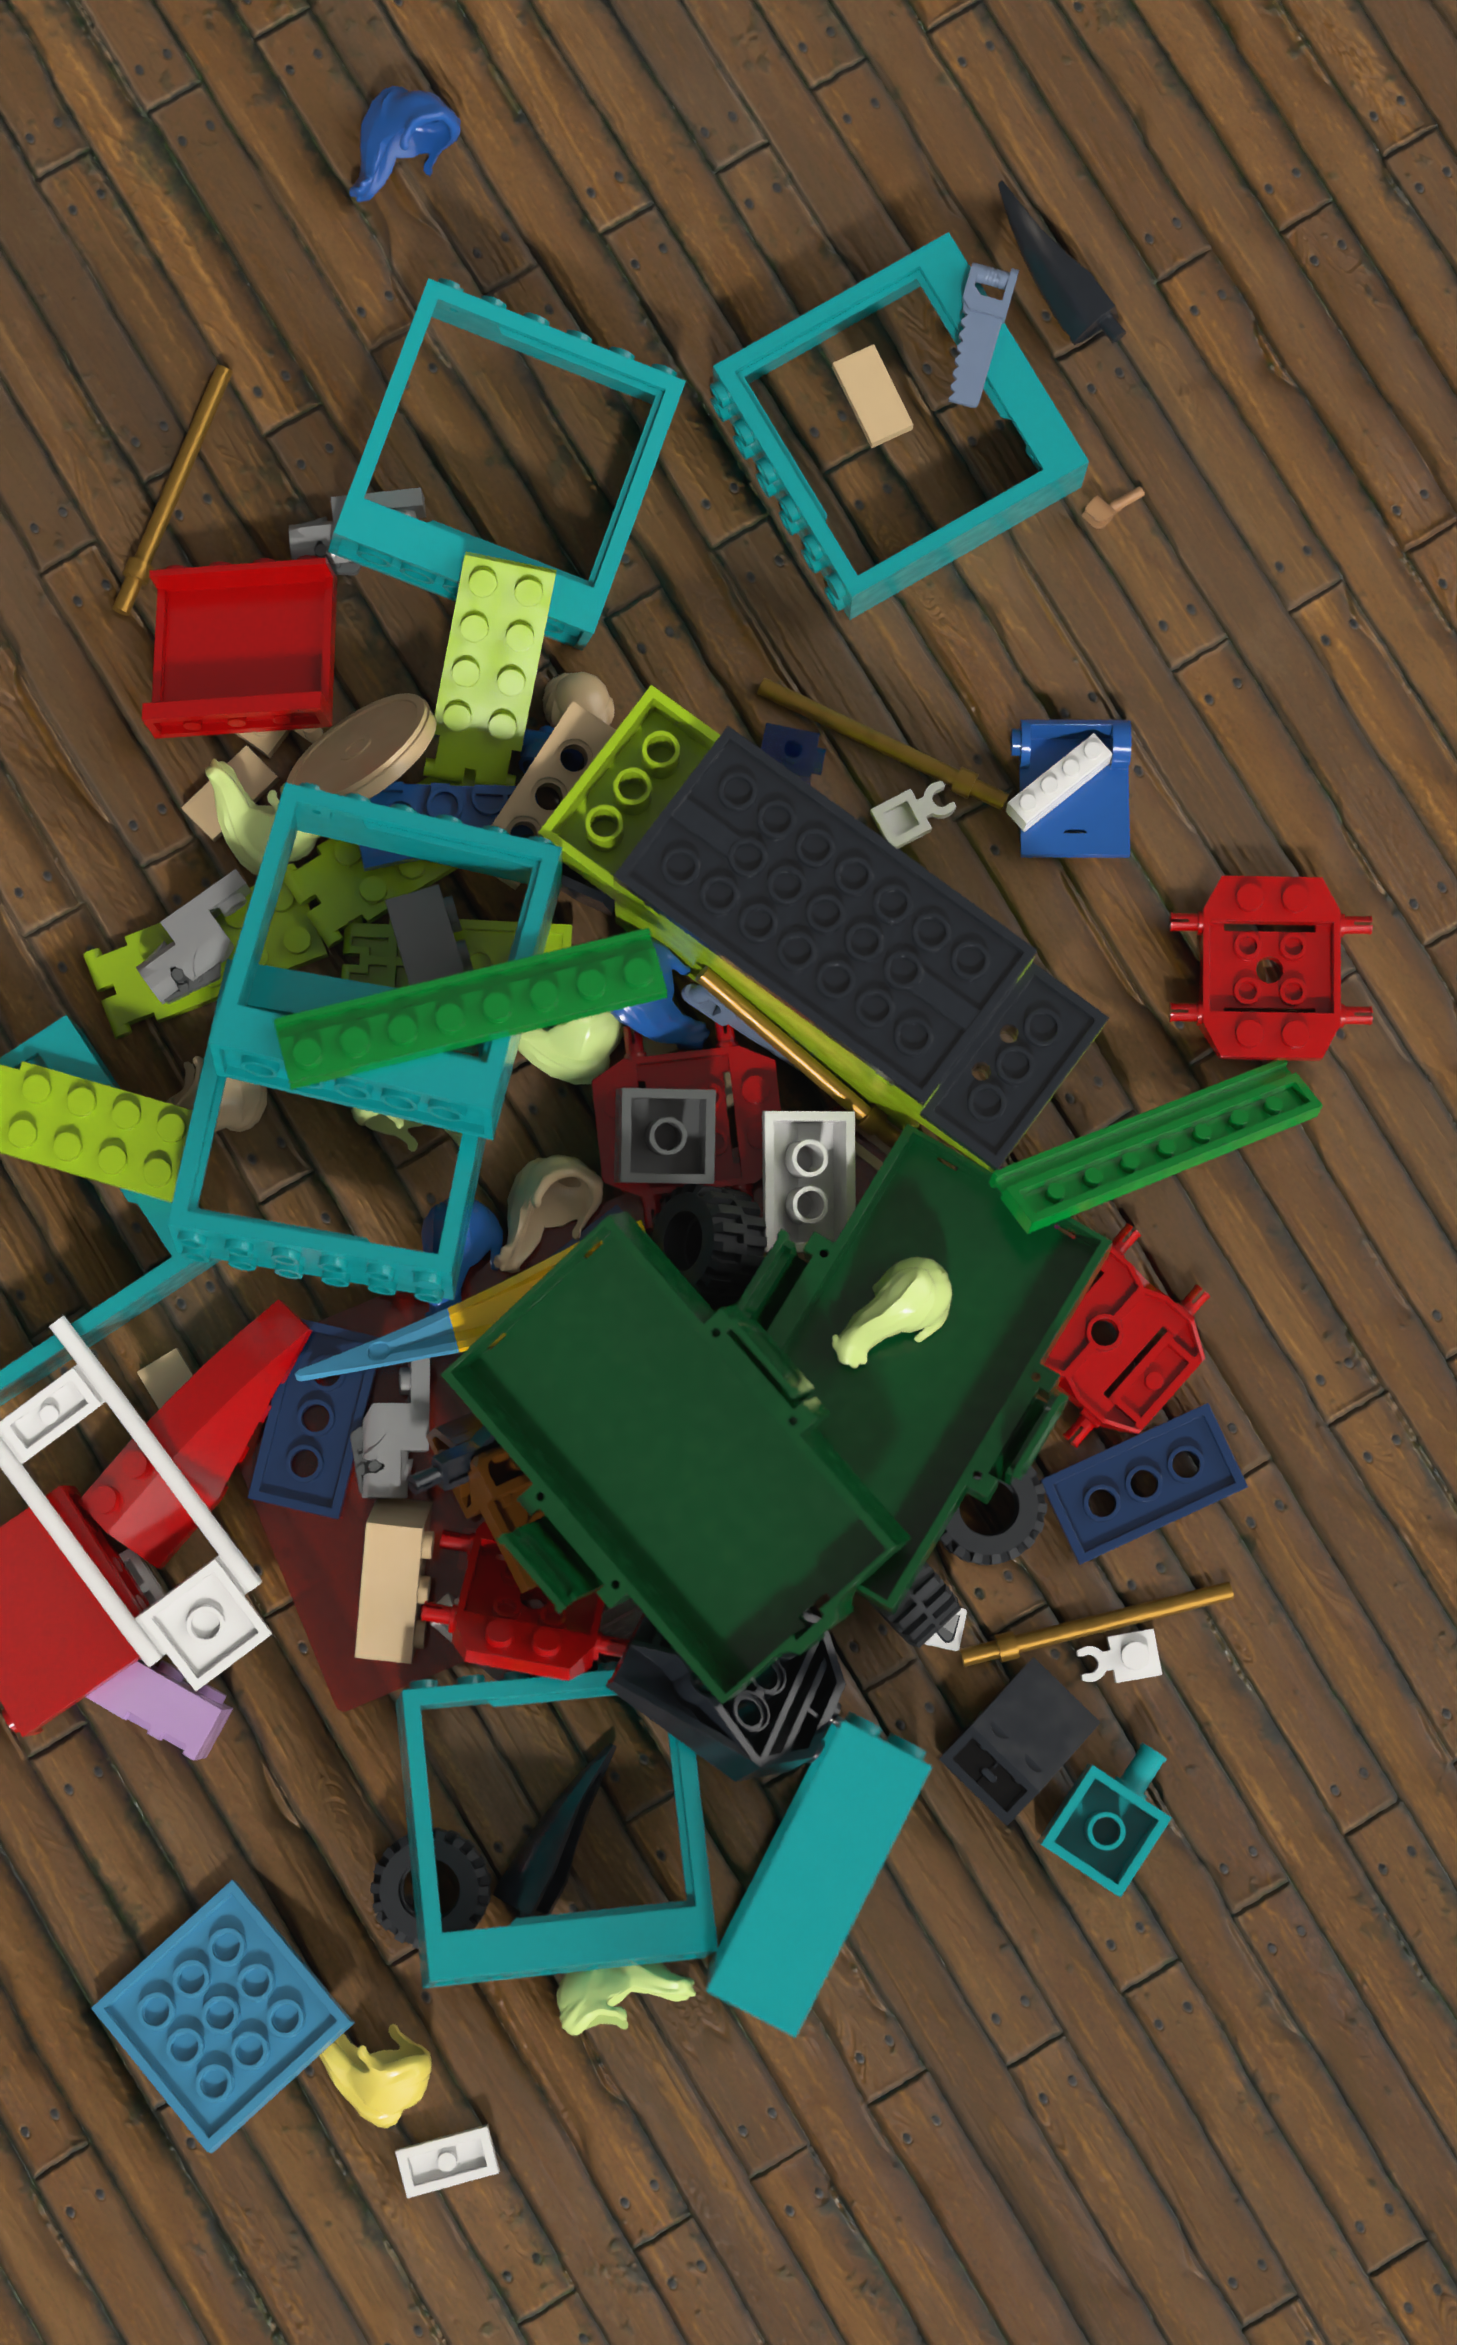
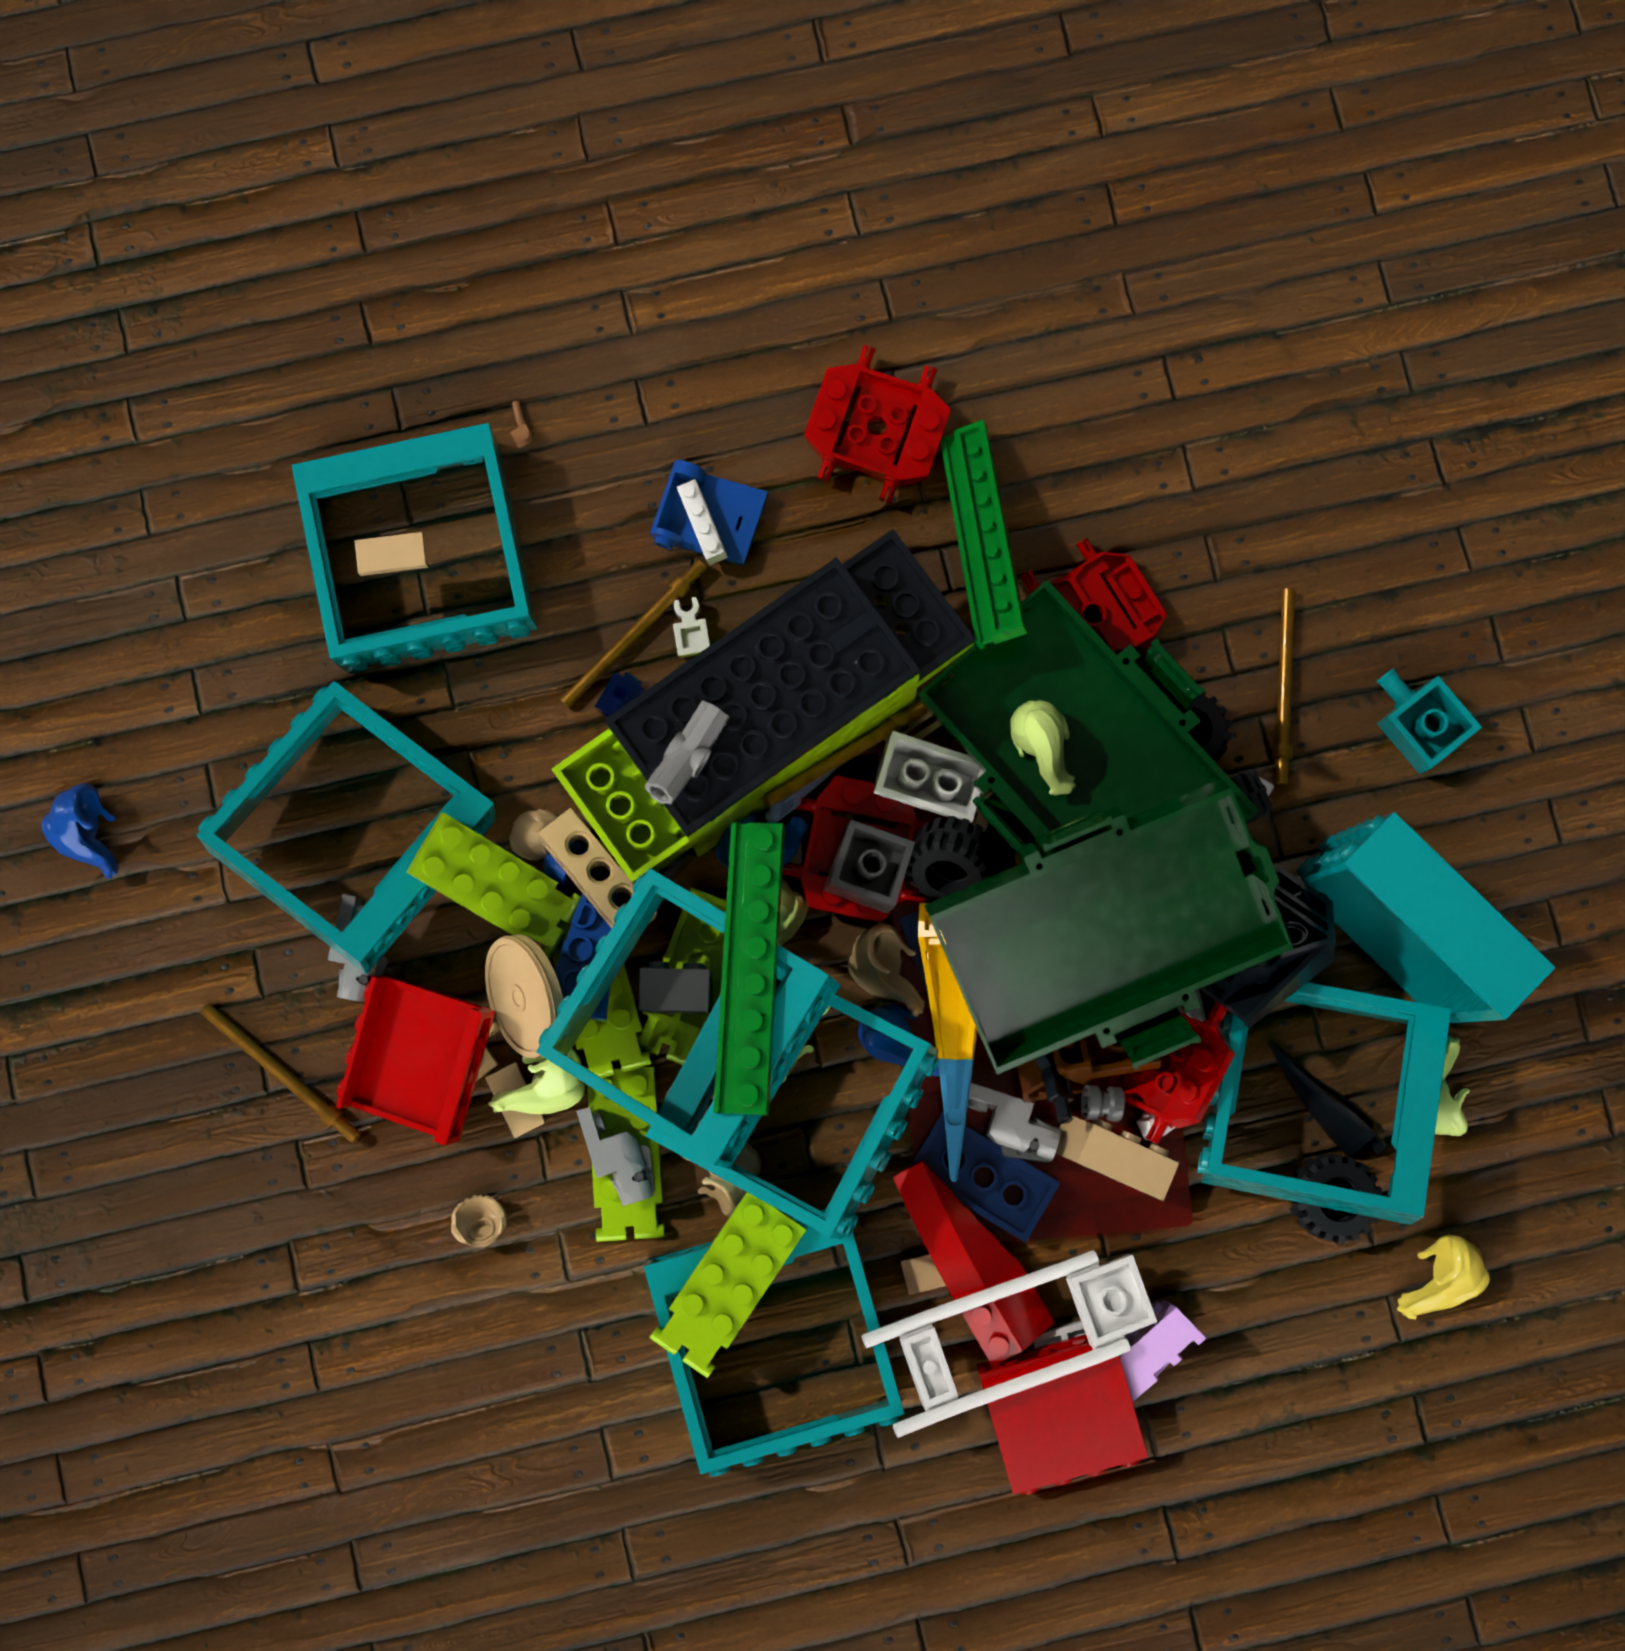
camera: 75 degrees left, 0 degrees up
dark azure plate [91,1880,354,2153] -> none
white plate [395,2124,500,2198] -> none
black slope [936,1657,1101,1826] -> none
sand blue piece [948,262,1019,408] -> none
black piece [998,180,1126,345] -> none
dark blue plate [1039,1403,1248,1565] -> none
white plate [1076,1629,1162,1683] -> none
none -> tan hair [451,1195,508,1248]
none -> light grey piece [645,700,729,804]
none -> dark grey wheel [1081,1084,1125,1122]

